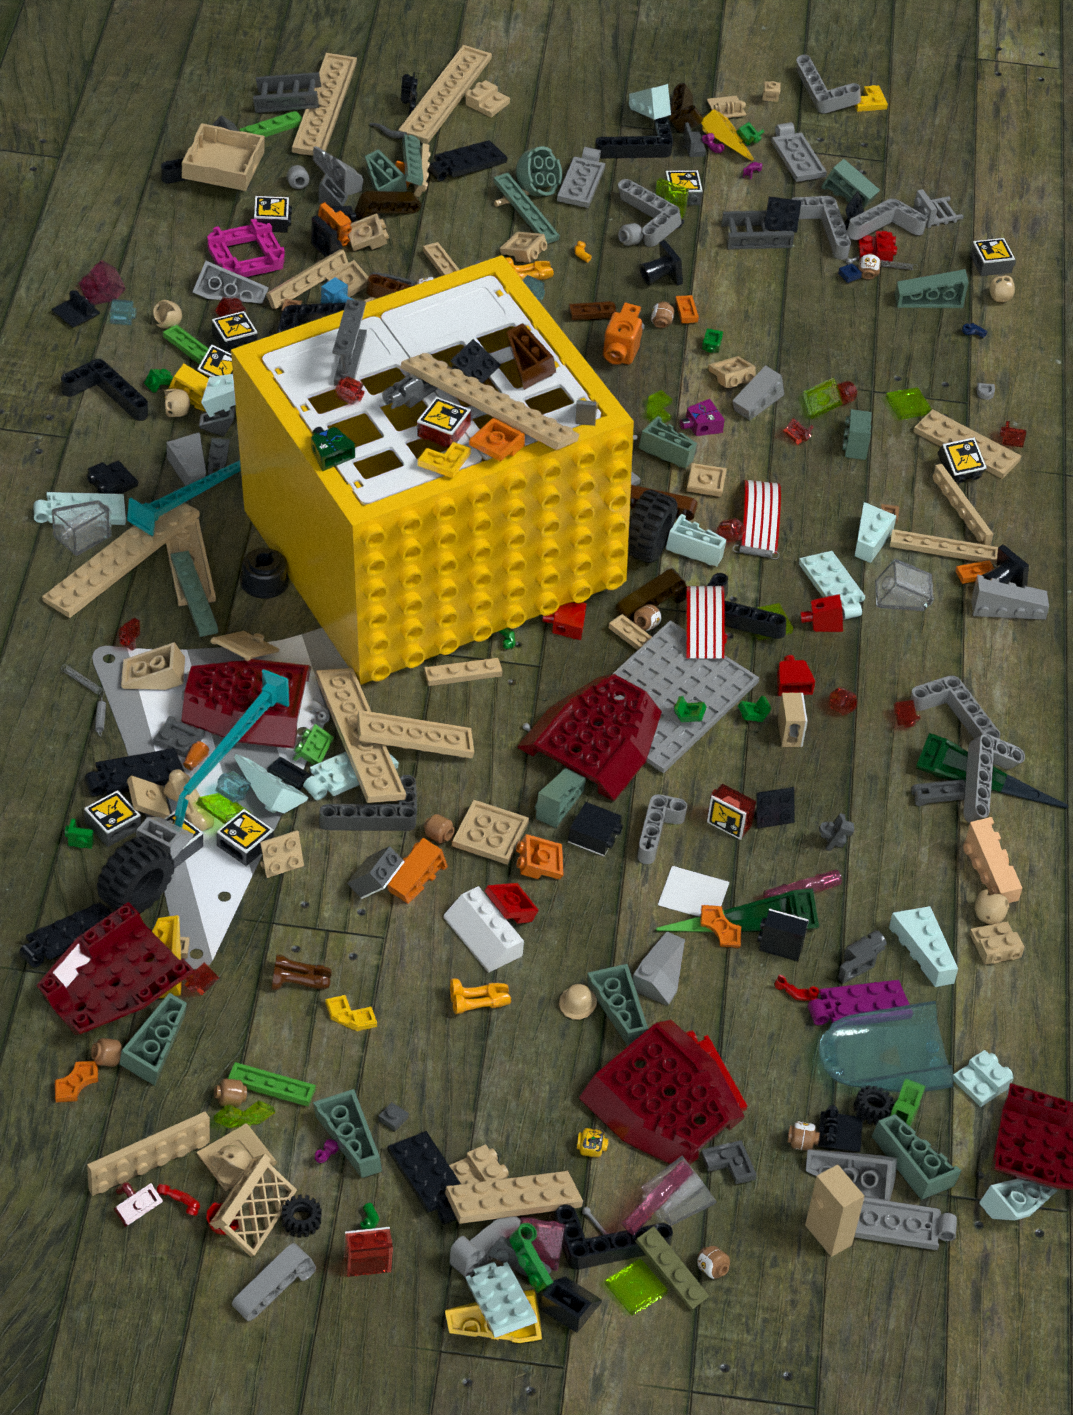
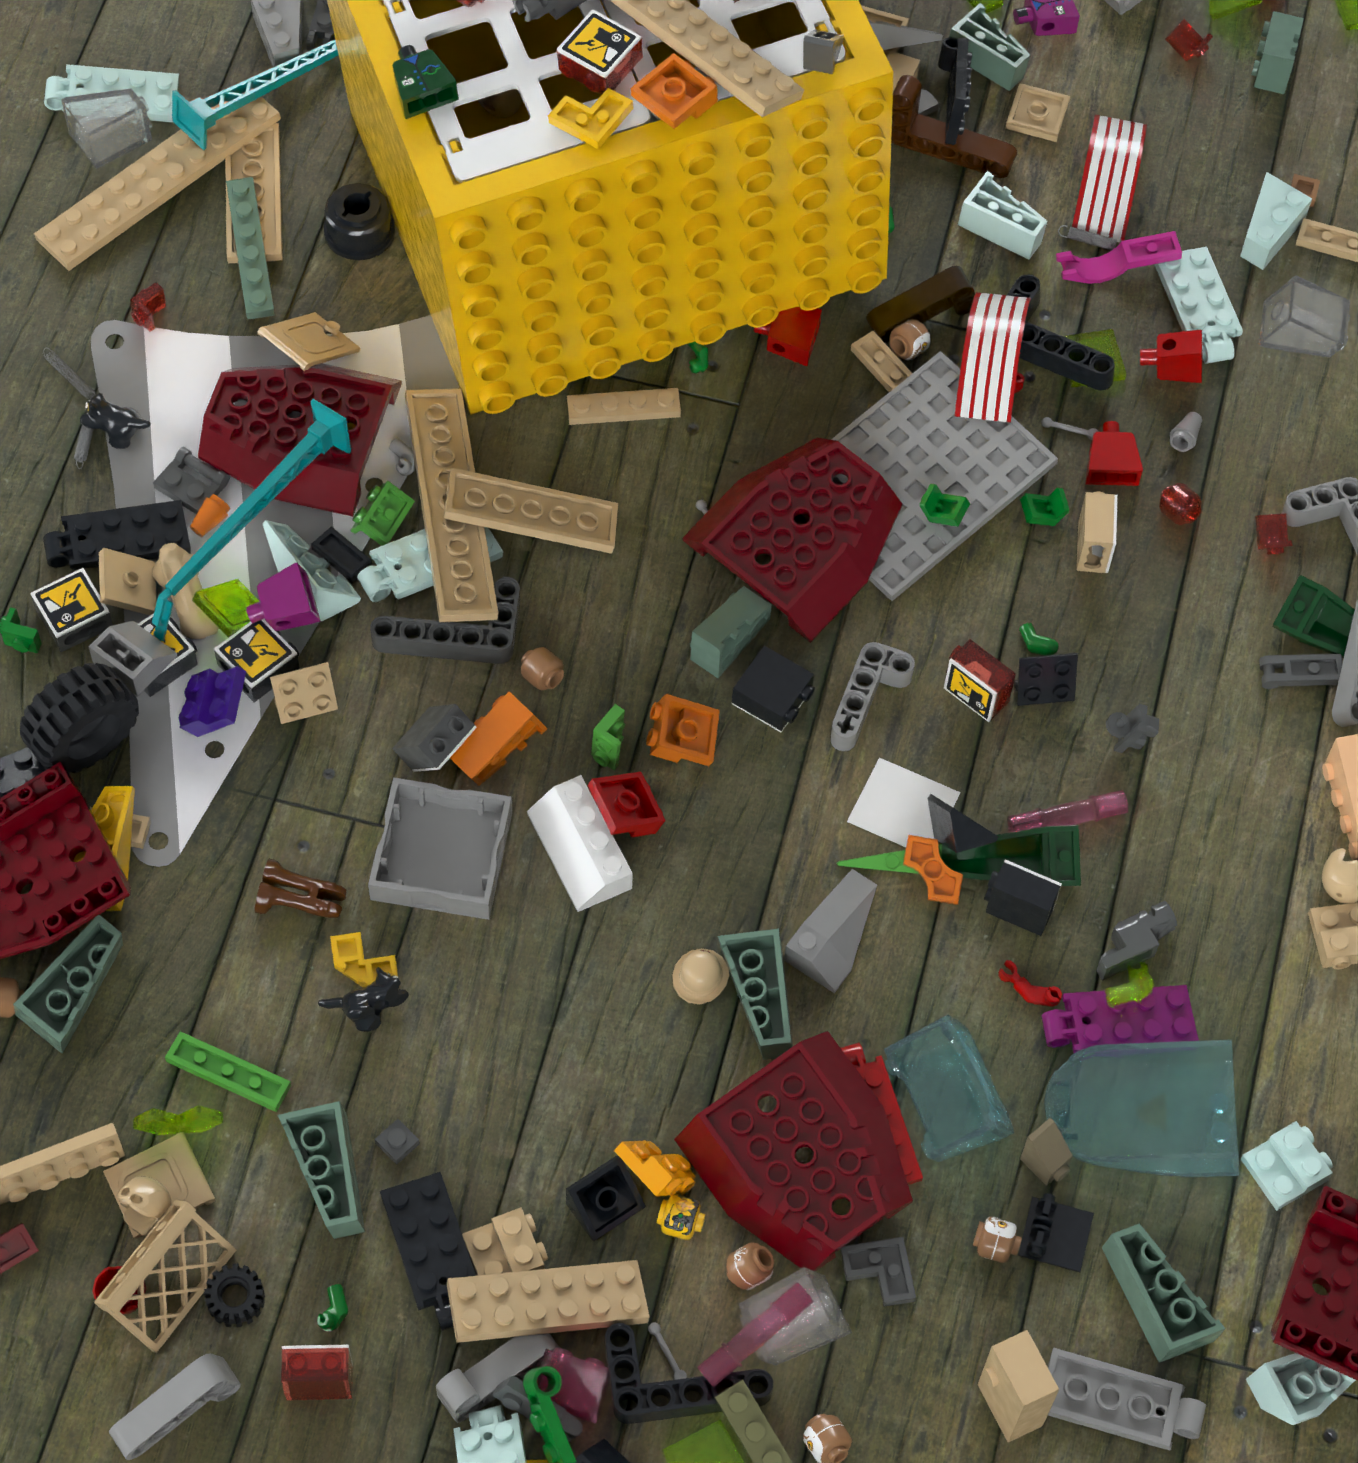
camera: 10 degrees right, 15 degrees up
black plate [87,460,138,494] -> none
tan slope [121,642,185,690] -> none
red arm [156,1184,200,1216] -> none
clear red bracket [185,962,219,995] -> none
medium nougat head [214,1079,247,1107] -> none
clear light blue brick [215,771,251,802] -> none
magenta arm [314,1139,339,1164] -> none
light orange piece [450,978,511,1014] -> none
tan plate [452,800,529,865] -> none
black tyre [628,489,678,563] -> none
clear red head [717,518,745,543] -> none
light grey wedge [806,1149,897,1201] -> none
black tyre [853,1085,894,1125] -> none
light aqua wedge [889,906,958,987] -> none
bright green brick [890,1078,926,1127] -> none
none -> black animal [80,393,151,449]
none -> dark purple plate [178,666,246,737]
none -> magenta torso [246,562,321,631]
none -> black animal [318,967,409,1032]
none -> light grey tile [368,777,512,920]
none -> black slope [566,1155,646,1241]
none -> bright green bracket [591,704,625,770]
none -> light orange plate [614,1140,696,1196]
none -> medium nougat head [726,1242,774,1290]
none -> clear light blue windscreen [884,1015,1014,1162]
none -> black slope [927,794,999,853]
none -> black hinge [938,37,972,145]
none -> green arm [1019,623,1059,656]
none -> dark tan slope [1020,1117,1073,1186]
none -> light grey hinge [1042,417,1099,440]
none -> dark pink piece [1056,231,1182,284]
none -> clear neon green piece [1105,962,1154,1007]
none -> light grey cone [1170,412,1202,452]

